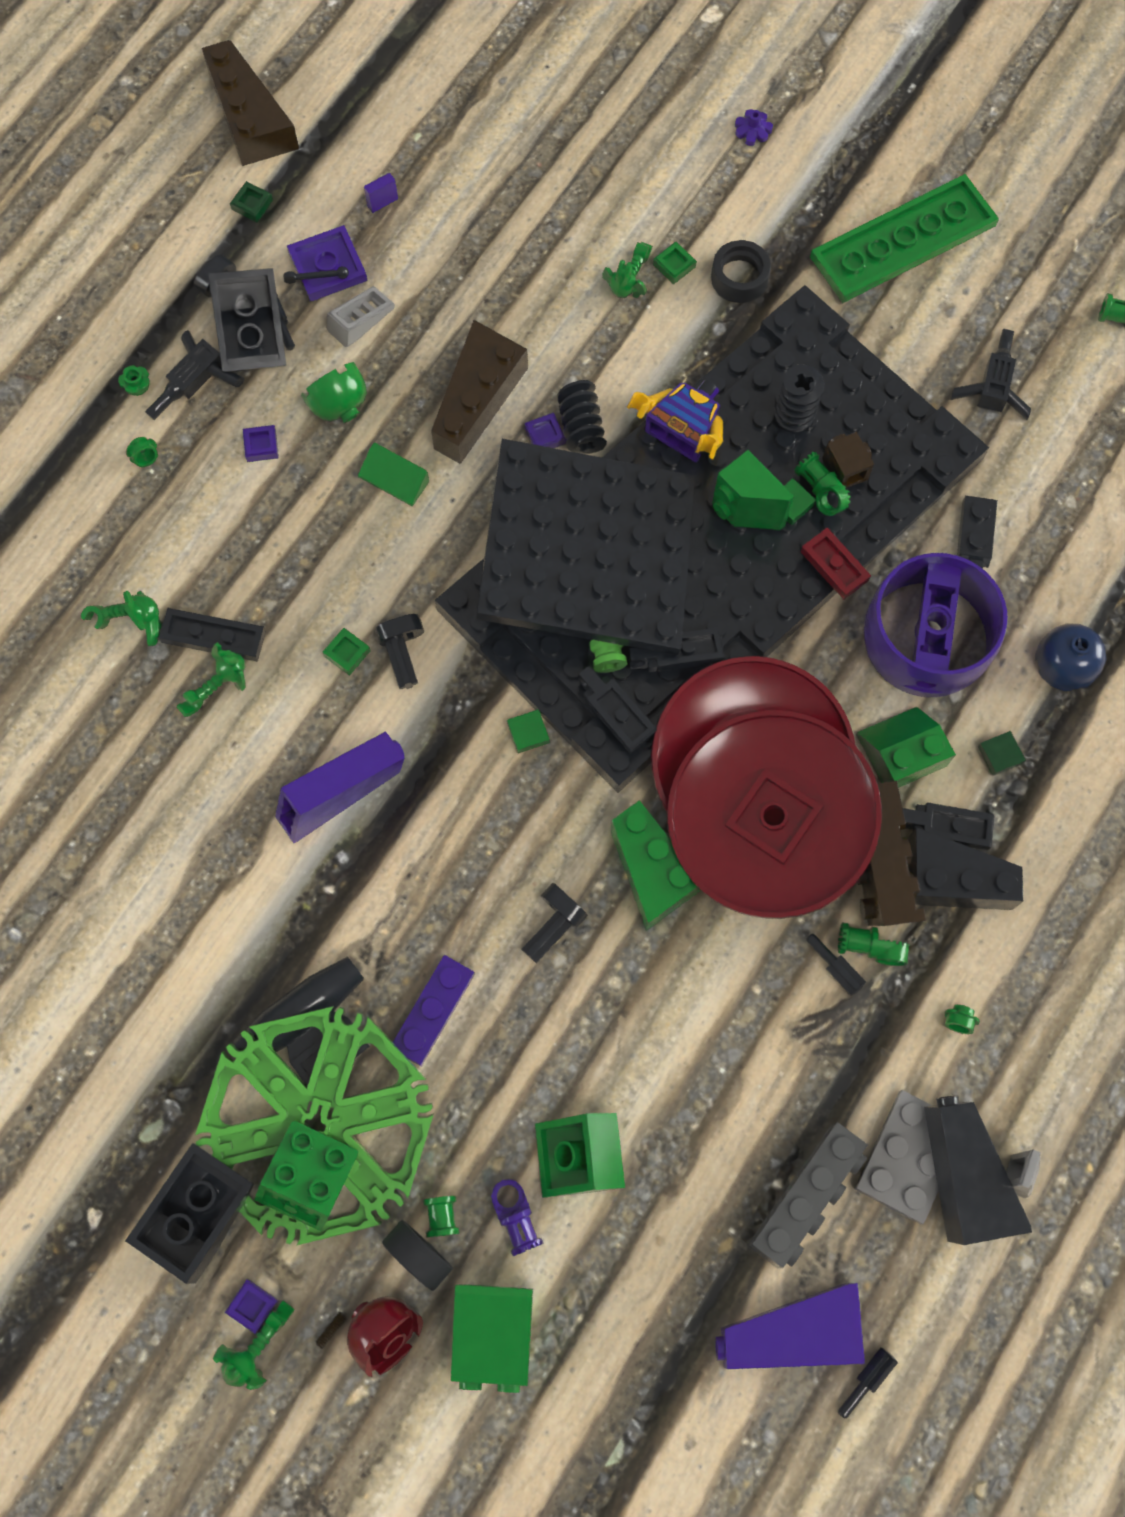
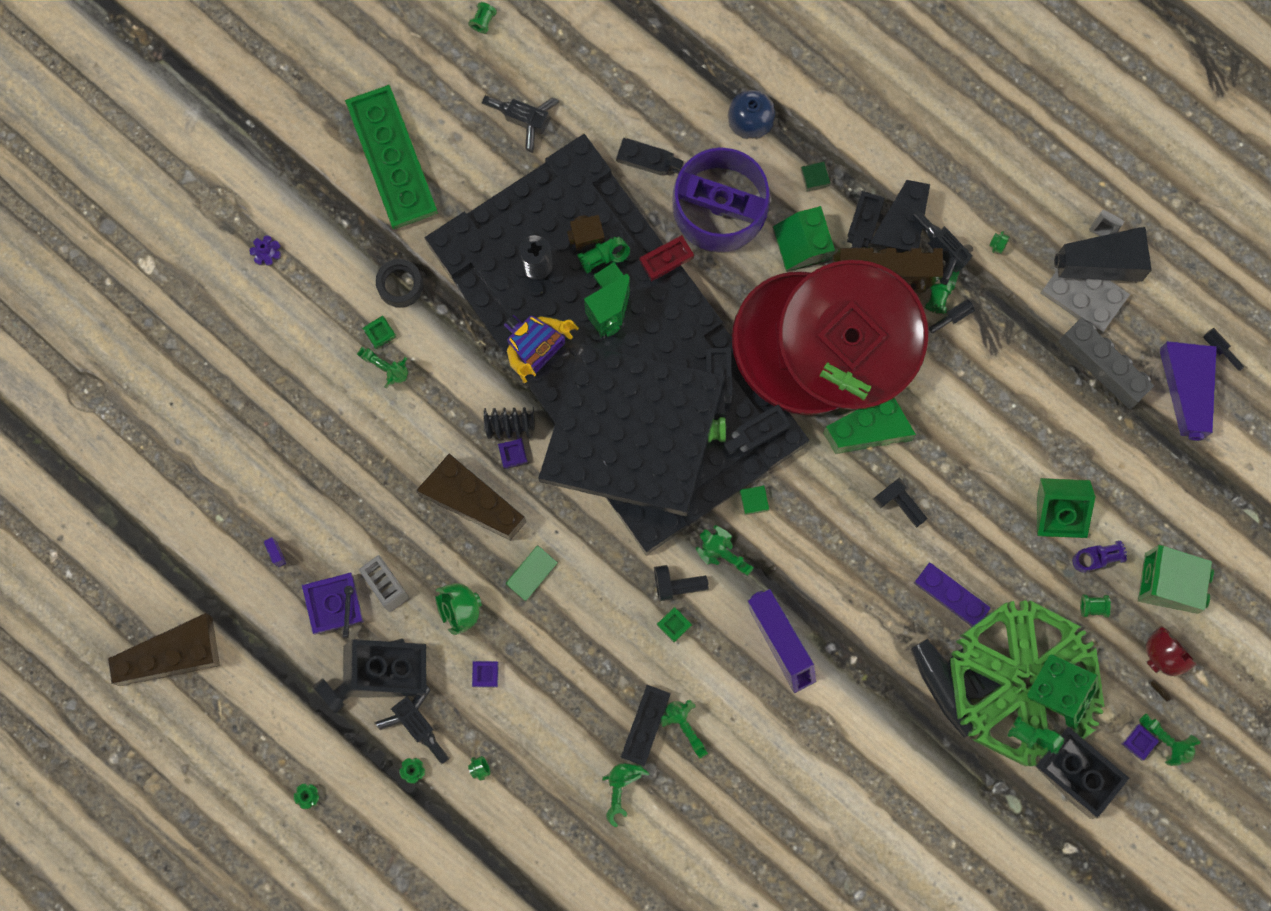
camera: 80 degrees left, 5 degrees up
dark green tile [230,181,273,223] -> none
black tyre [382,1220,453,1291] -> none
none -> green plate [293,783,319,809]
none -> green piece [696,525,754,576]
none -> bright green pin [820,362,871,400]
none -> black piece [912,209,973,285]
none -> green connector [1007,716,1064,754]

